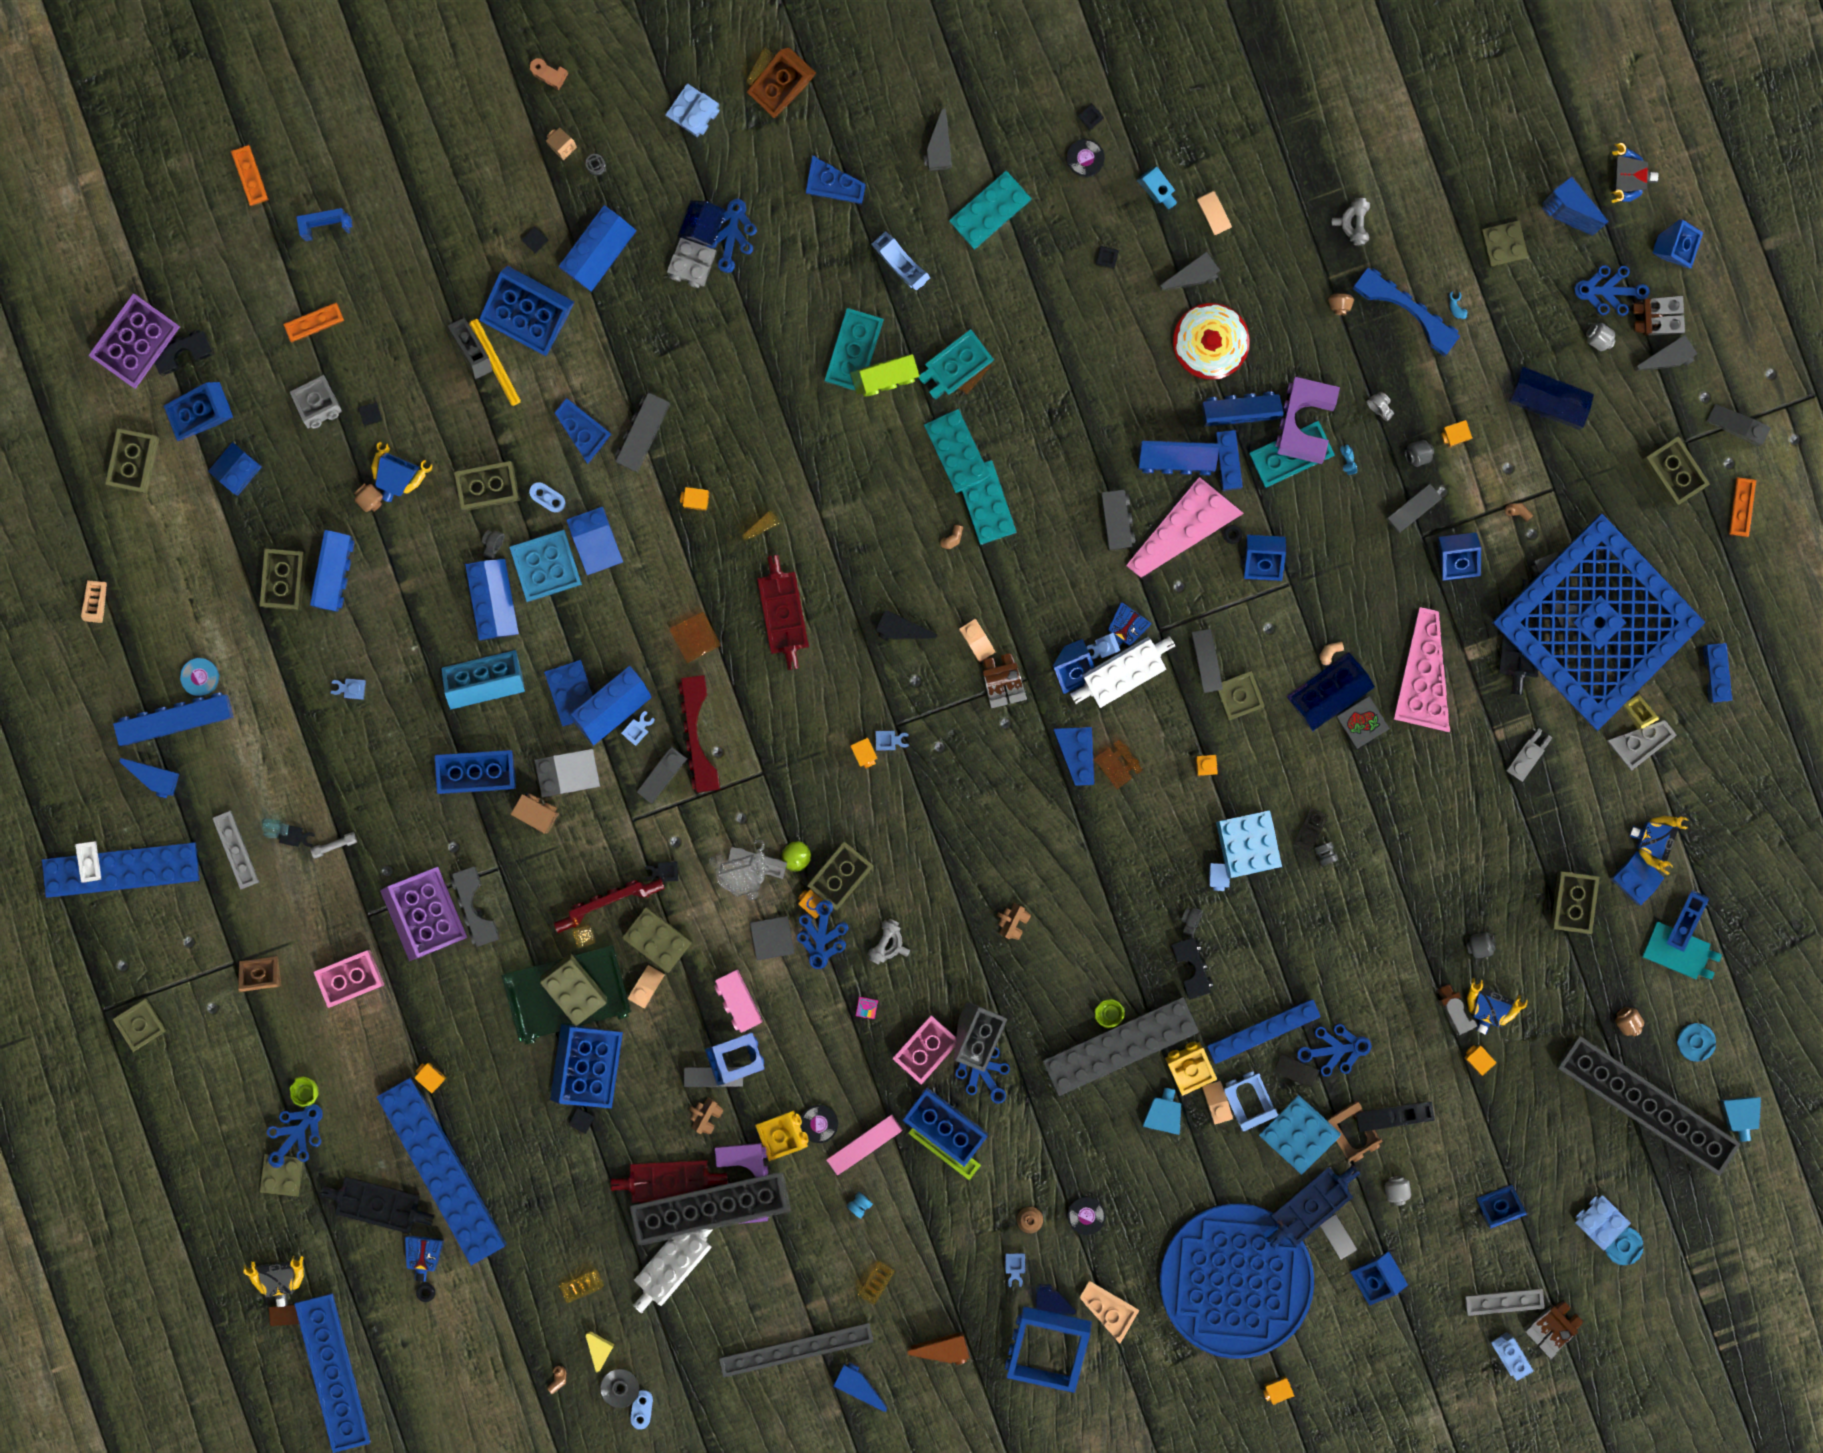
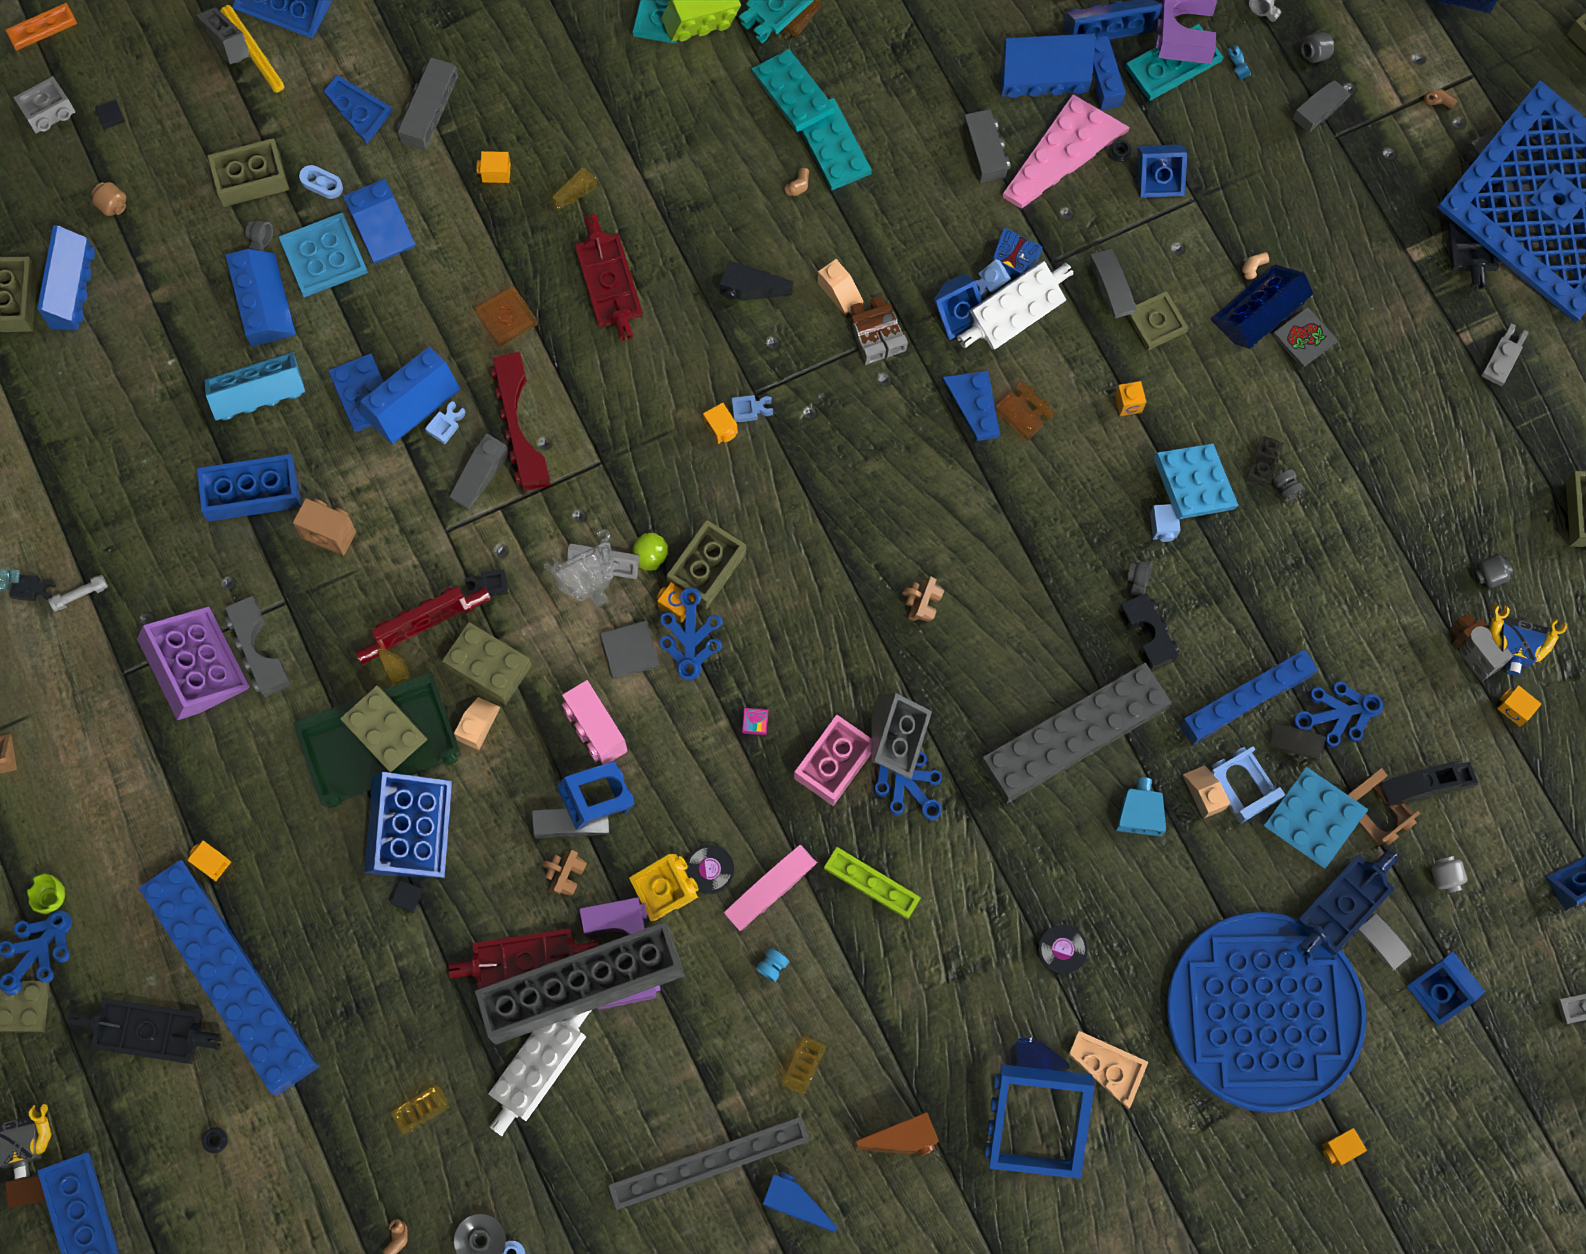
camera: 10 degrees left, 15 degrees down
bright pink brick [314,950,384,1008] -> none
medium blue plate [331,679,366,700] -> none
blue torso [371,442,432,502] -> none
blue torso [405,1235,444,1281] -> none
slope [535,749,600,798] -> none
light yellow slope [586,1331,614,1372] -> none
light grey piece [867,918,910,964] -> none
blue slope [903,1087,988,1167] -> none
medium blue plate [1006,1253,1025,1287] -> none
medium nougat cone [1017,1207,1043,1233] -> none
lime hair [1095,999,1125,1028] -> none
yellow plate [1165,1042,1217,1096] -> none
bright pink wing [1393,607,1450,732] -> none
blue slope [1439,532,1481,581] -> none
light orange brick [1441,420,1472,447] -> none

